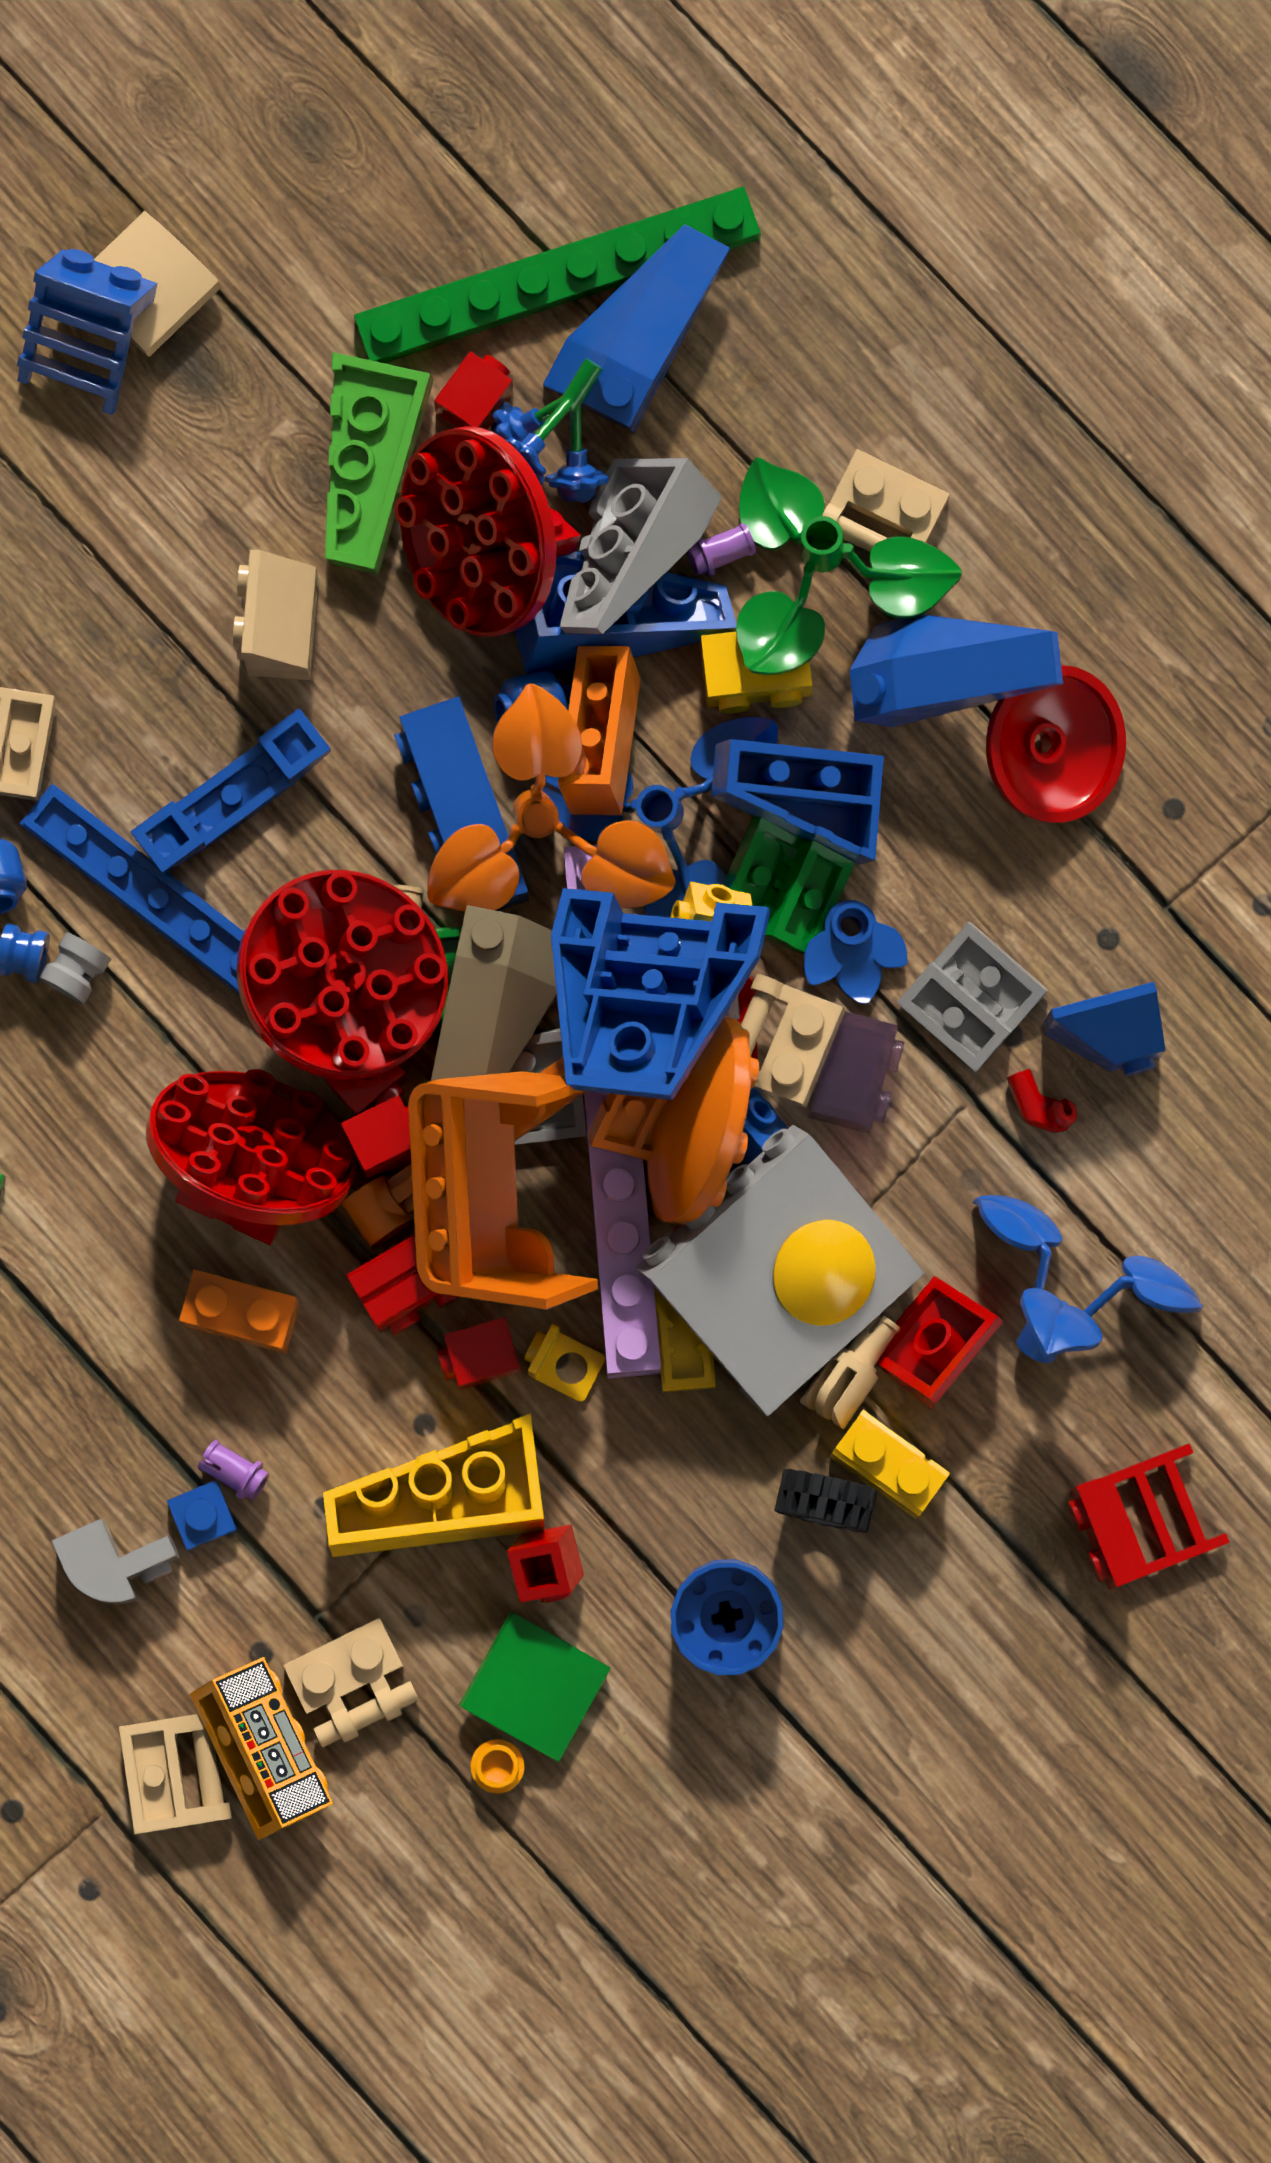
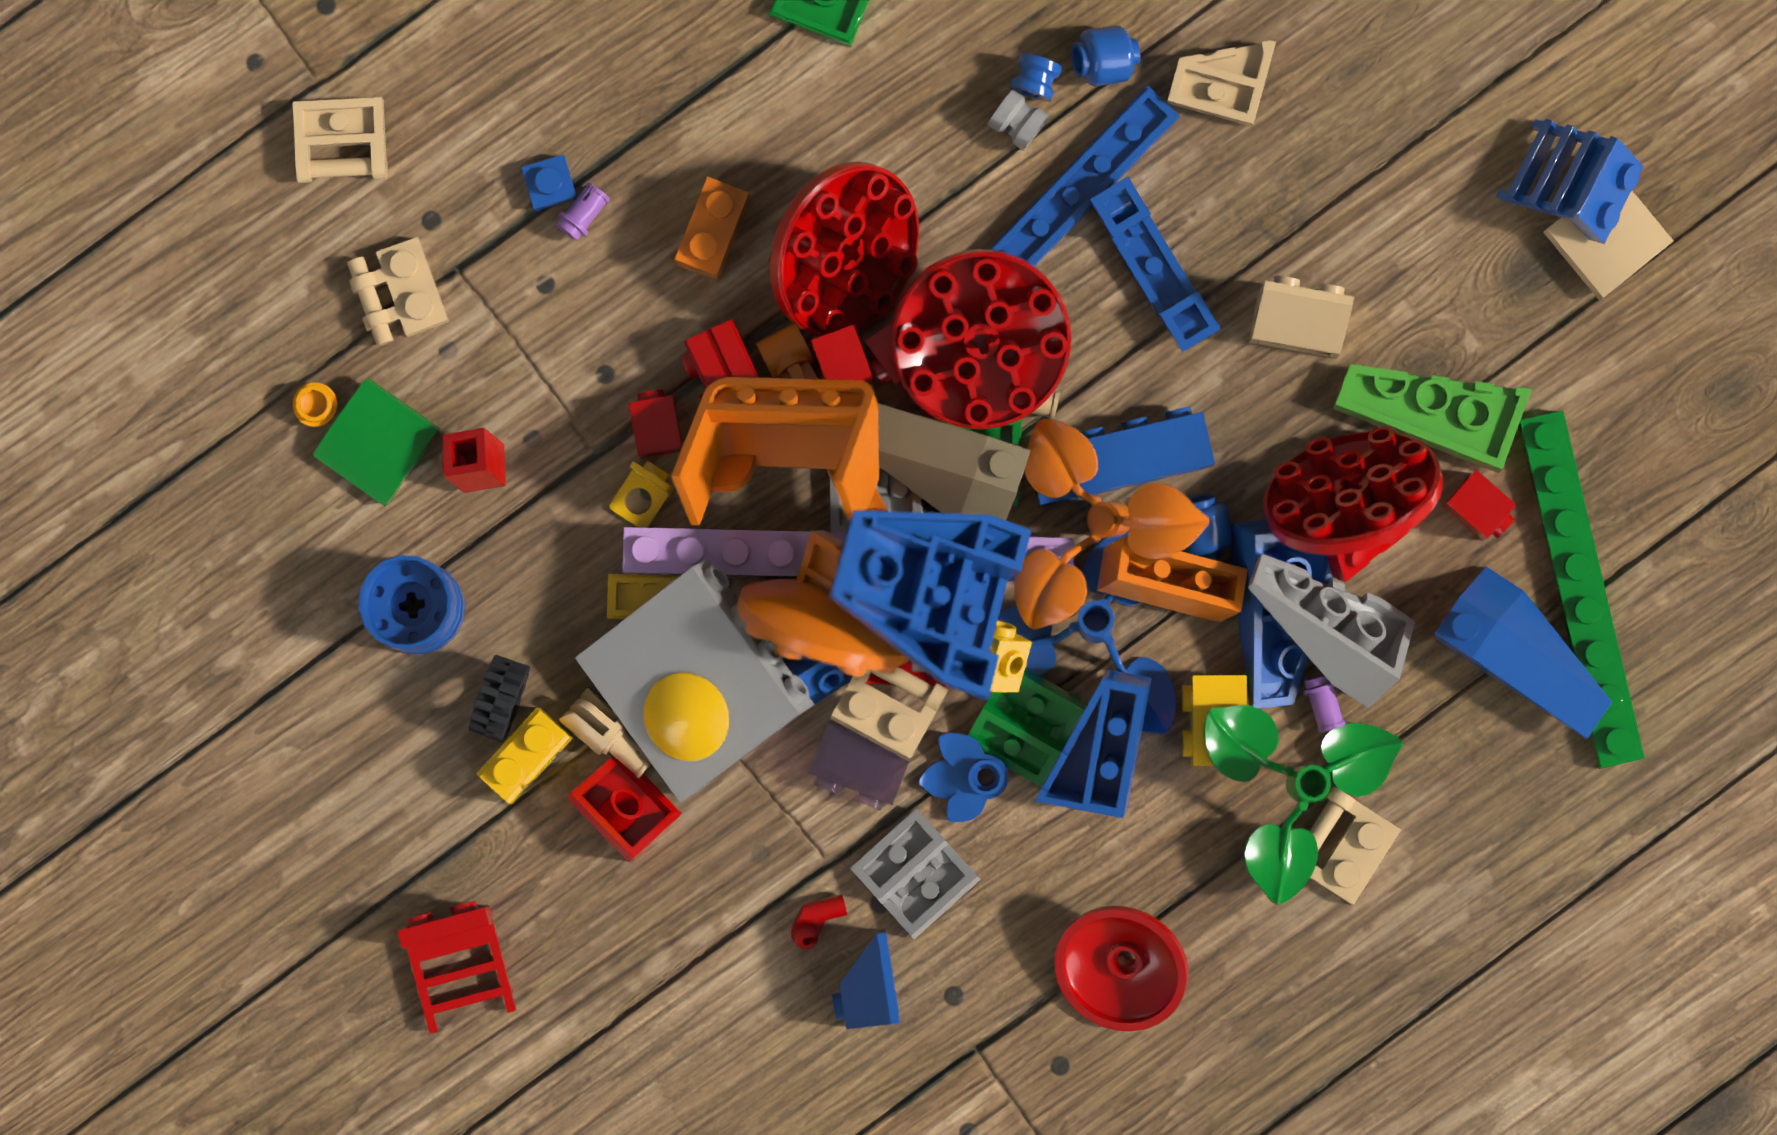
camera: 100 degrees right, 5 degrees up
light grey brick [52,1519,180,1604] -> none
brick [189,1657,333,1841] -> none
yellow wedge [323,1413,545,1557] -> none
blue plant [491,358,609,503] -> none
blue wedge [850,614,1063,727] -> none
blue plant [972,1195,1203,1363] -> none

